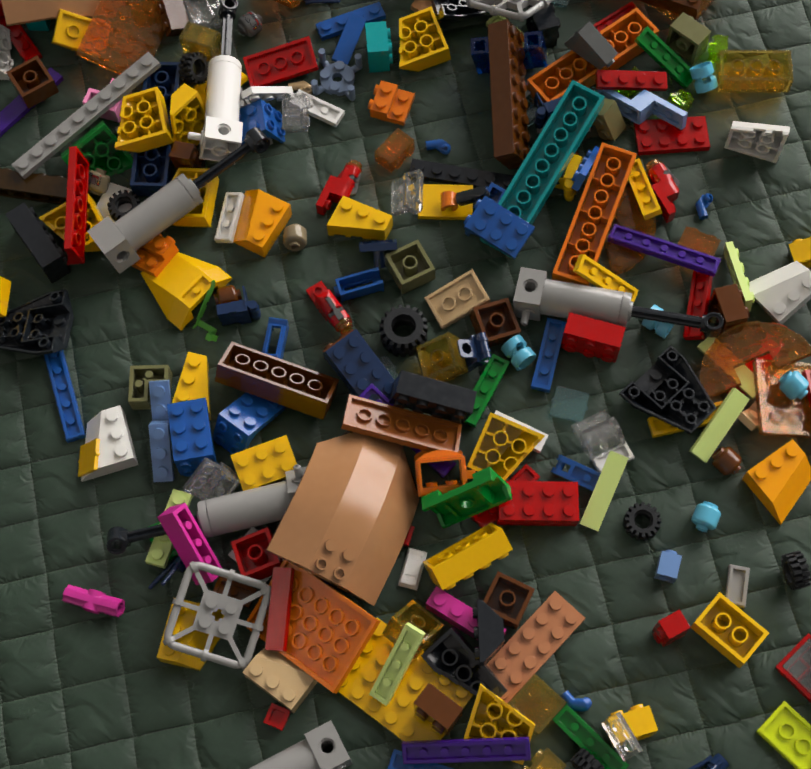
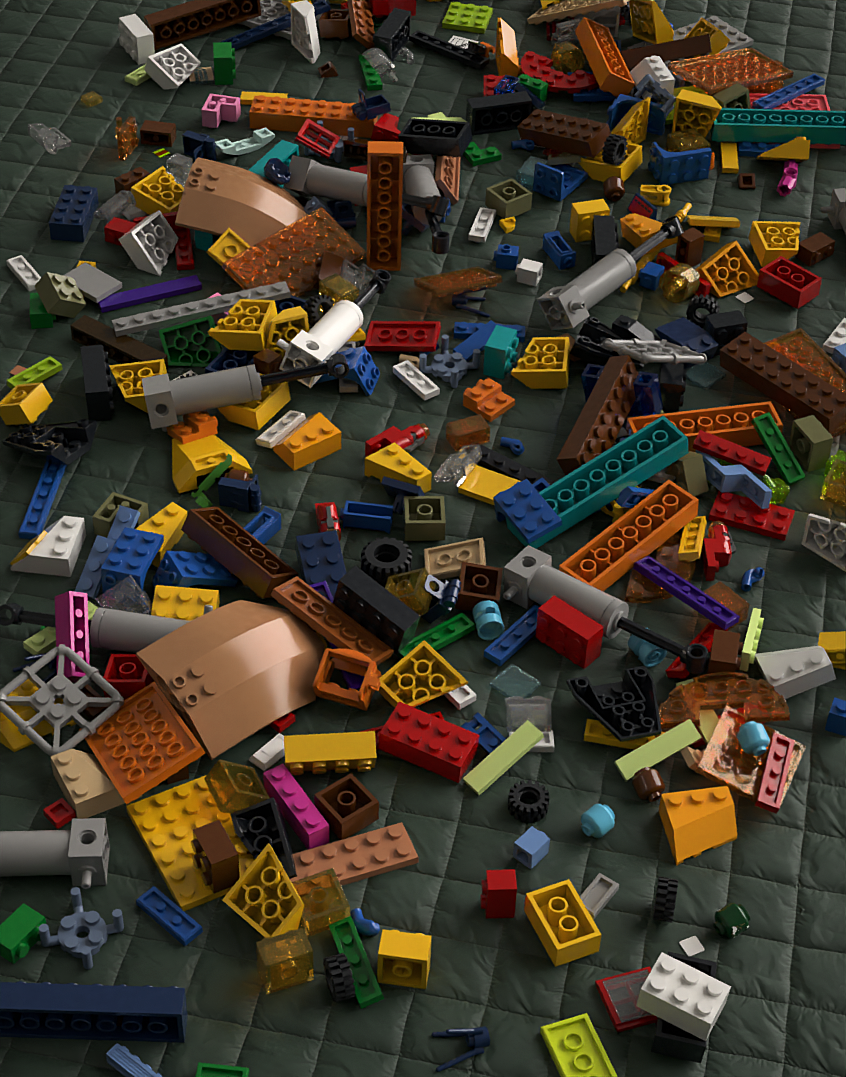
camera: 20 degrees right, 25 degrees down
reddish brown brick [6,56,59,109] -> none
red arch [64,146,89,265] -> none
dark tan head [88,168,111,196] -> none
dark grey head [237,11,263,38] -> none
white plate [240,86,293,102] -> none
red tile [265,567,295,652] -> none
clear brick [282,93,310,133] -> none
dark tan head [283,224,307,251] -> none
yellowish green plate [369,622,426,706] -> none
dark purple tile [401,737,531,764] -> none
green piece [421,467,512,529] -> none
black piece [441,186,490,211] -> none
black slope [473,599,504,666] -> none
dark grey slope [564,21,618,70] -> none
yellow plate [573,254,639,302] -> none
clear plate [601,712,643,762] -> none
medium azure wheel [689,61,719,94] -> none

